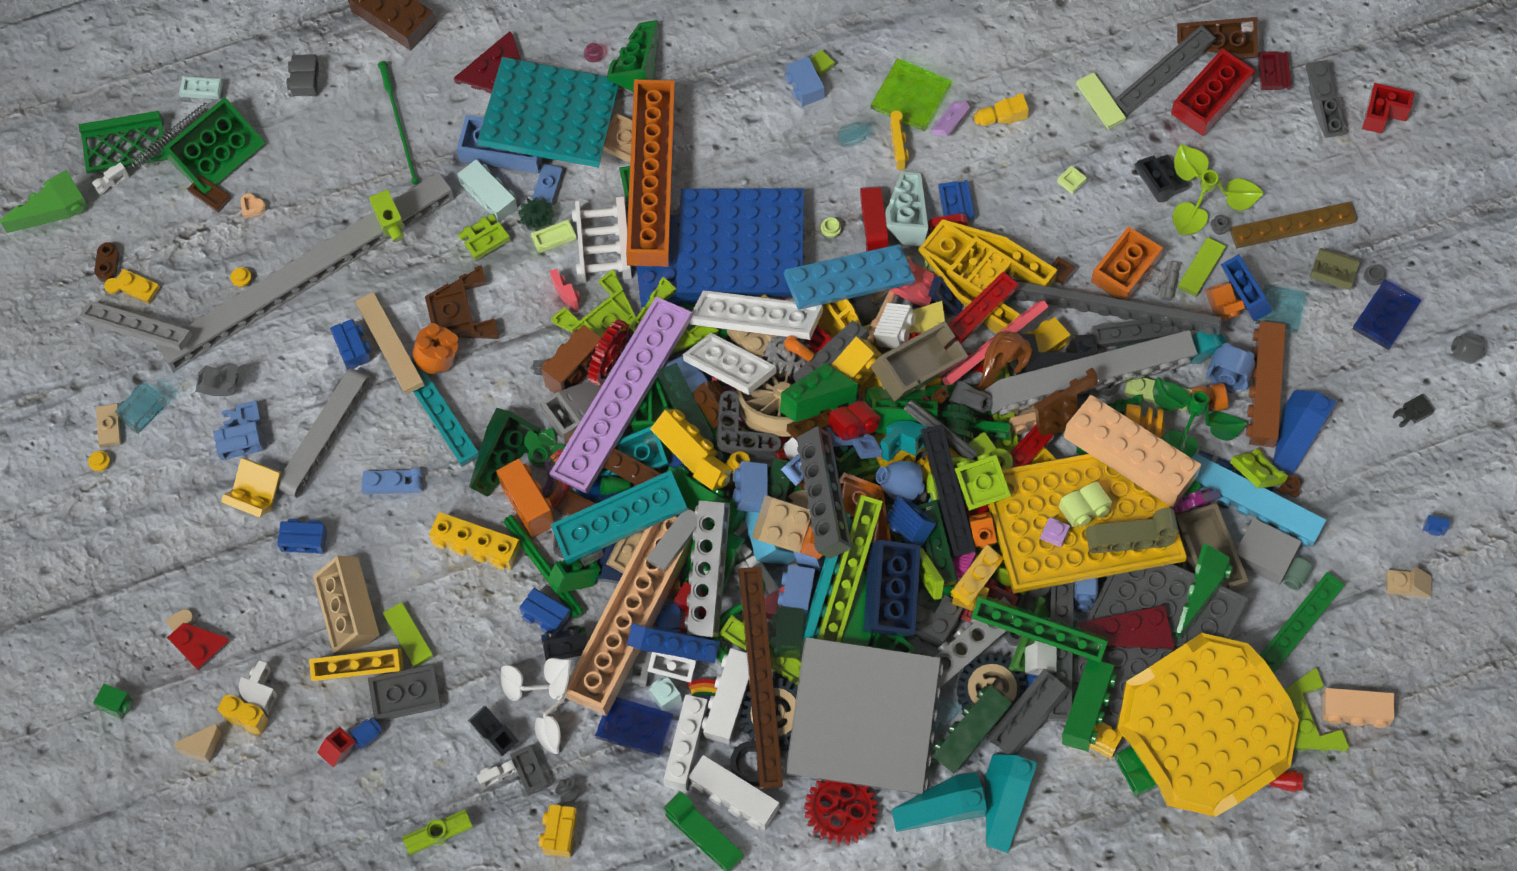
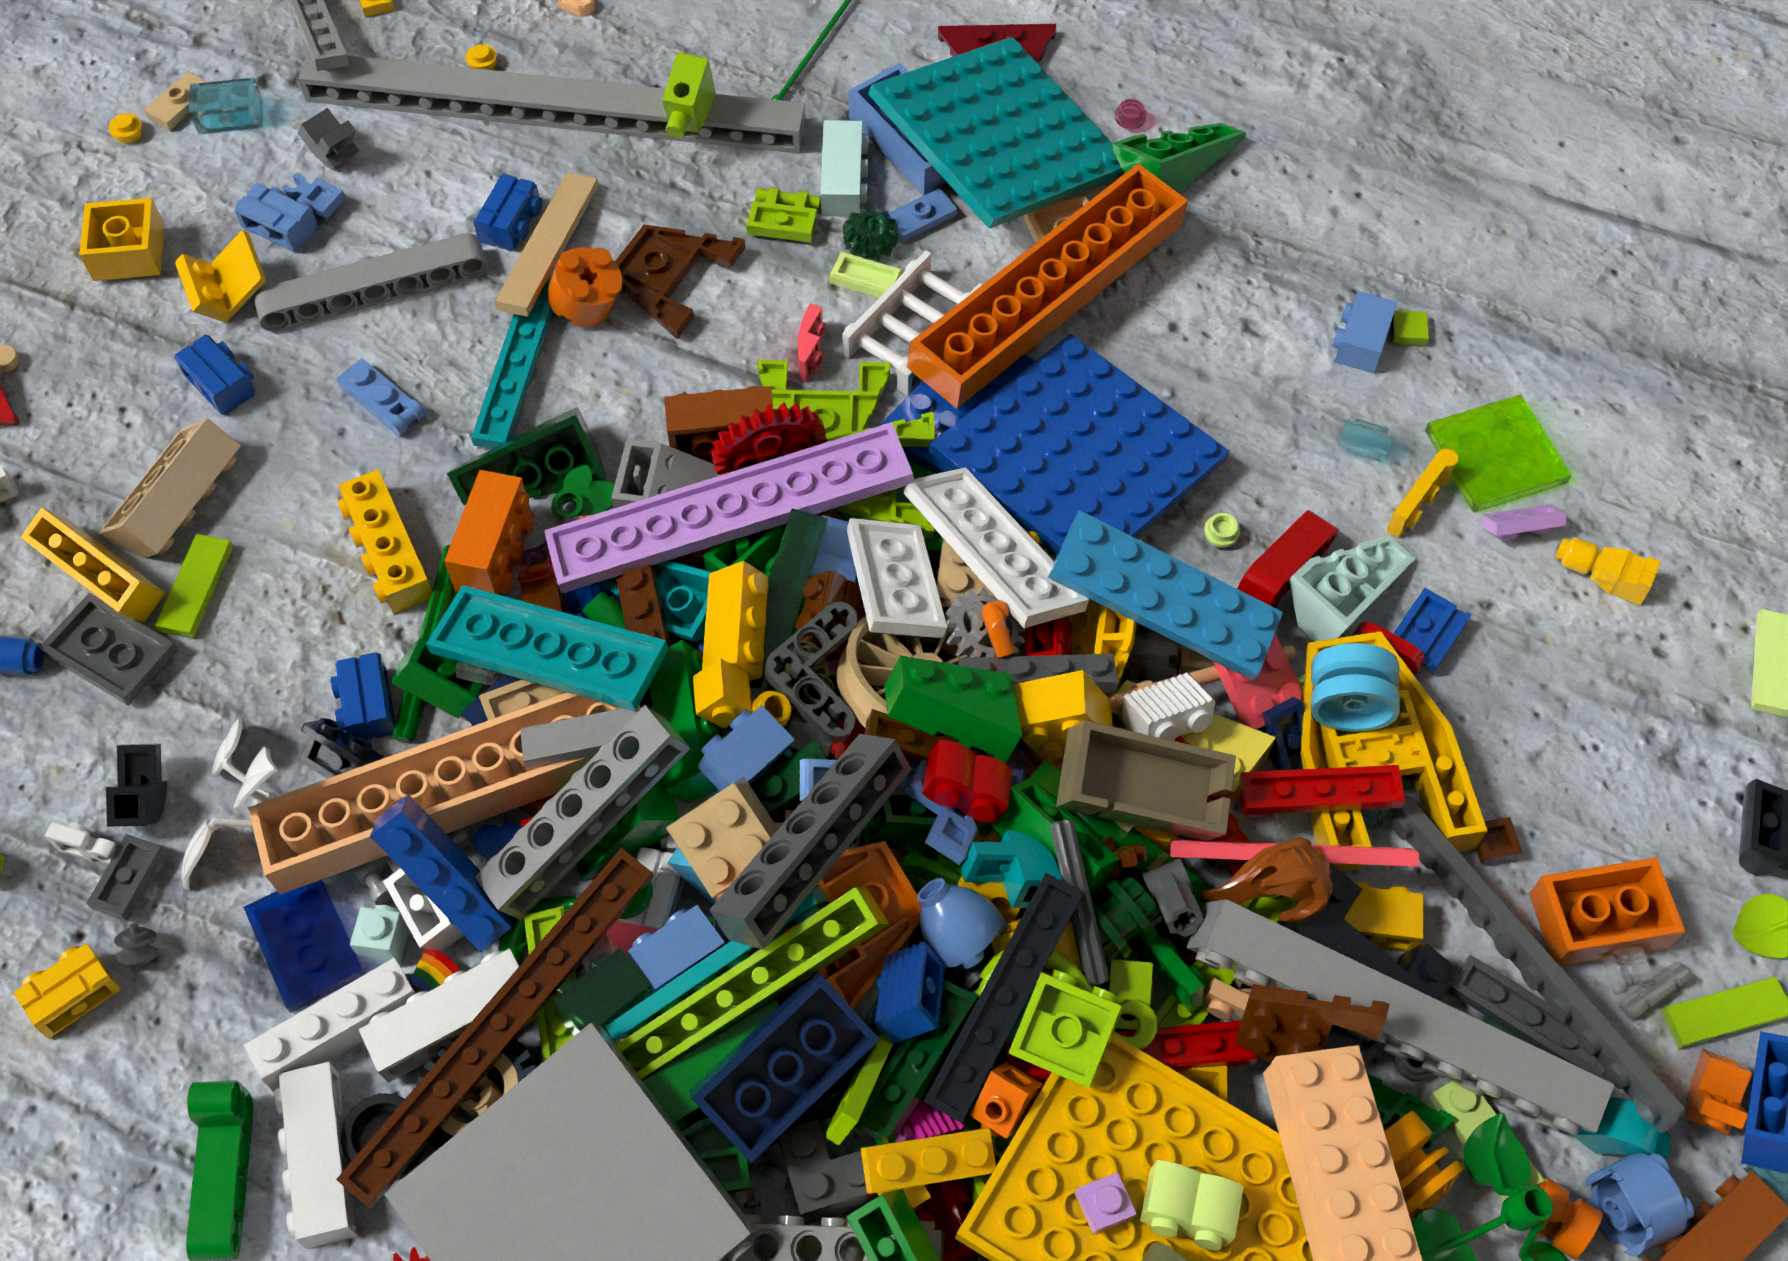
camera: 40 degrees right, 5 degrees down
yellowish green plate [1057,165,1087,195] -> none
none -> yellow brick [79,198,165,281]
none -> medium azure wheel [1311,643,1400,732]

